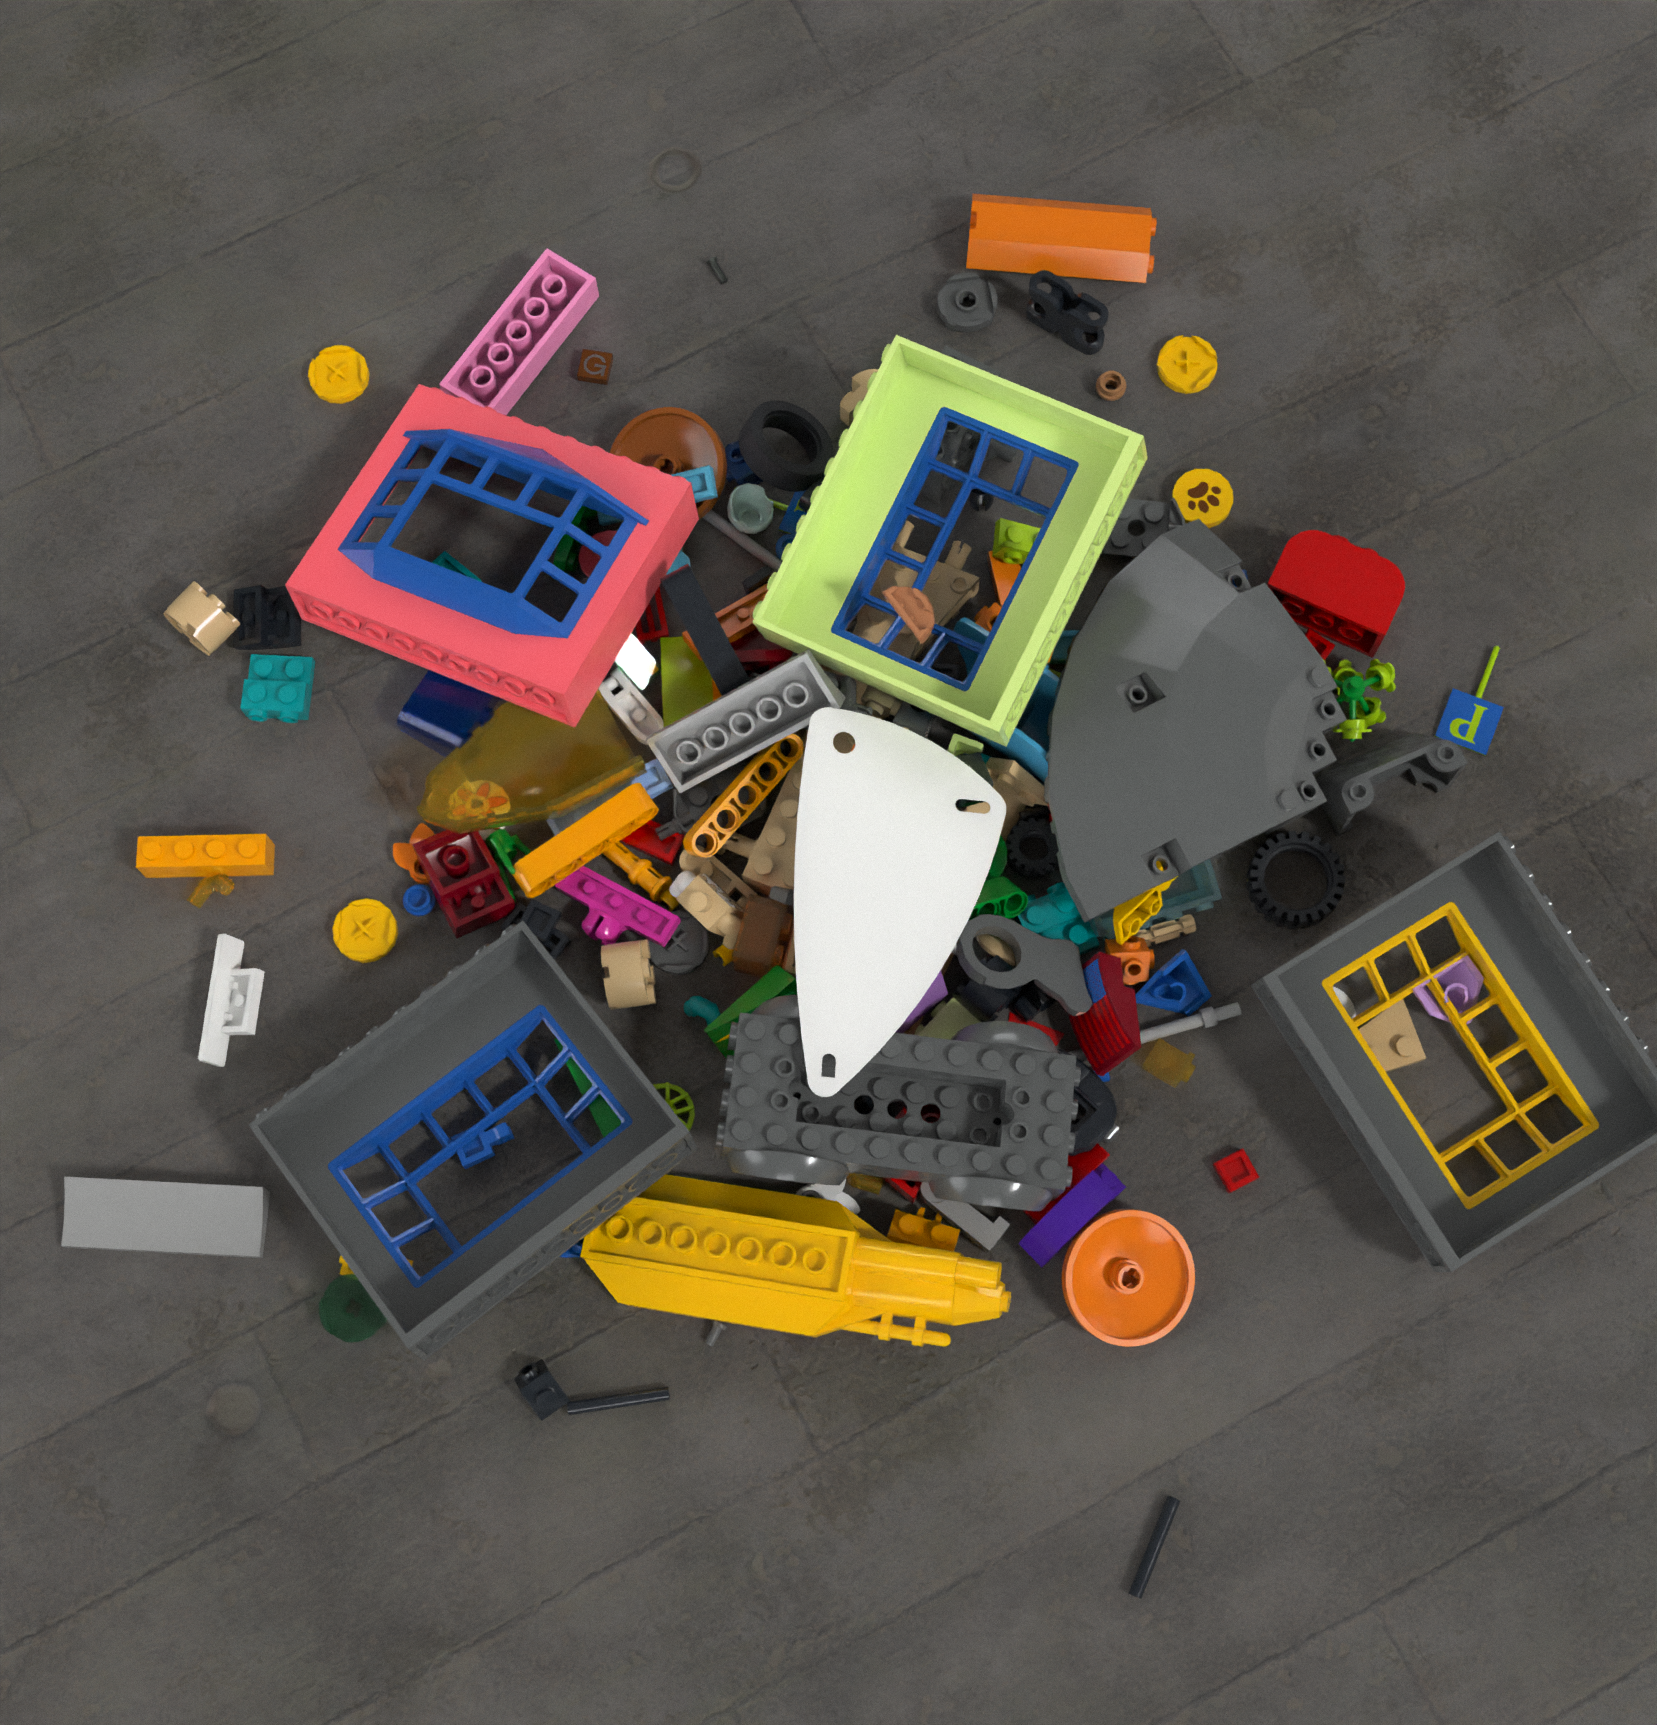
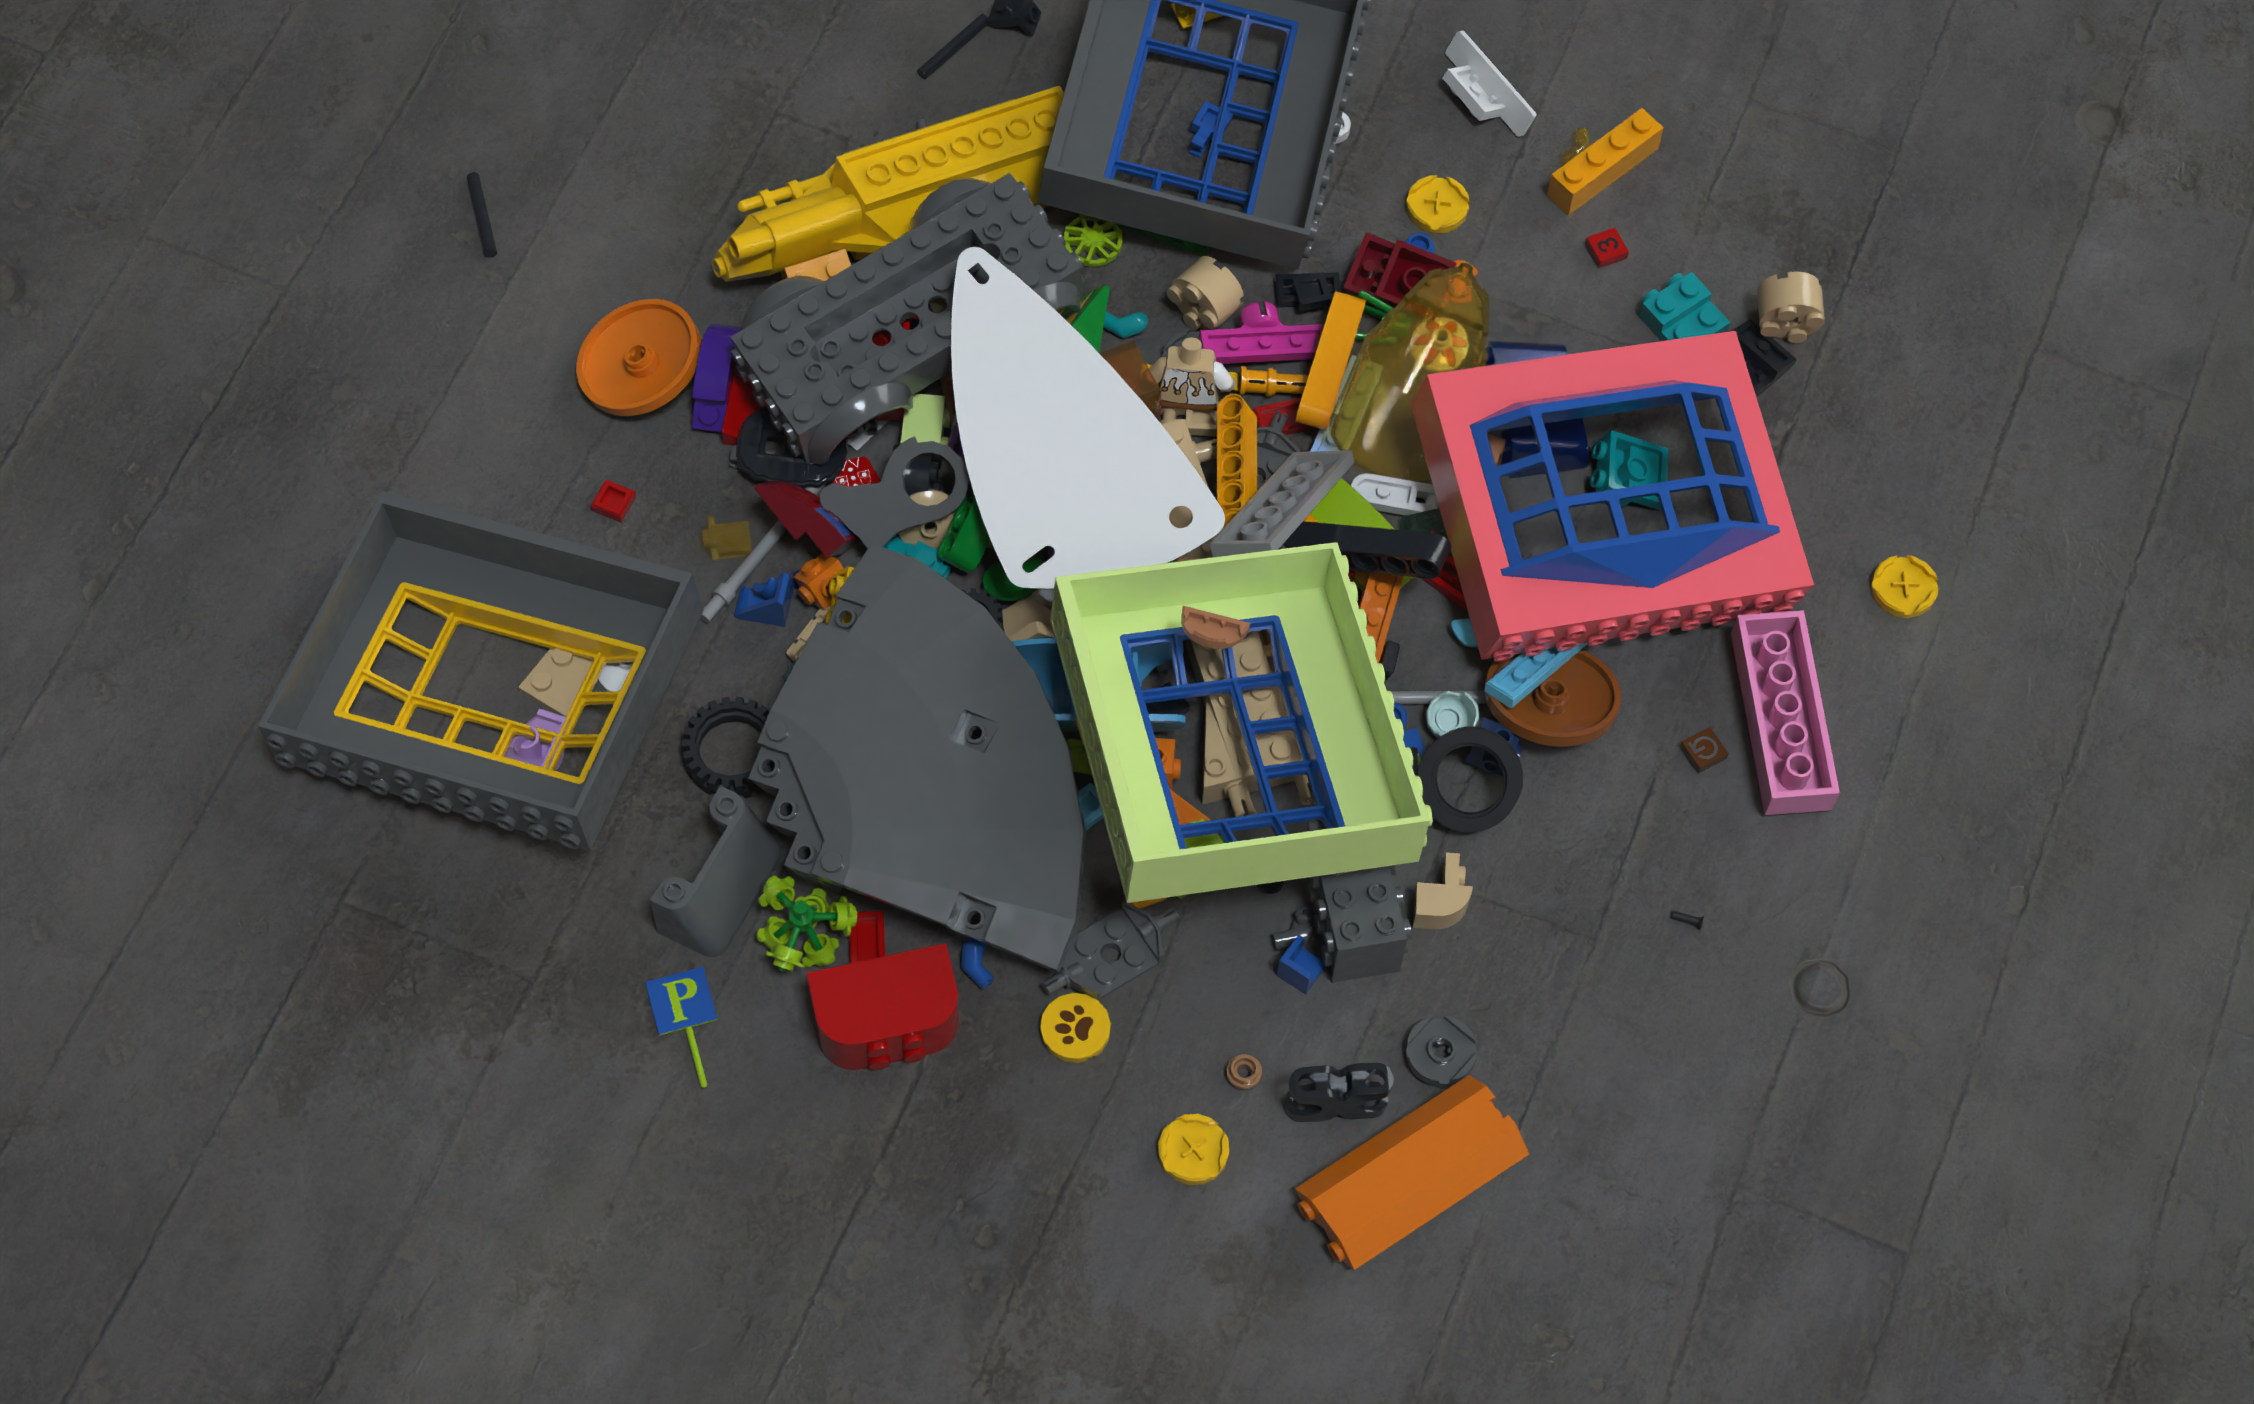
camera: 135 degrees right, 10 degrees down
none -> red tile [1585,227,1629,268]

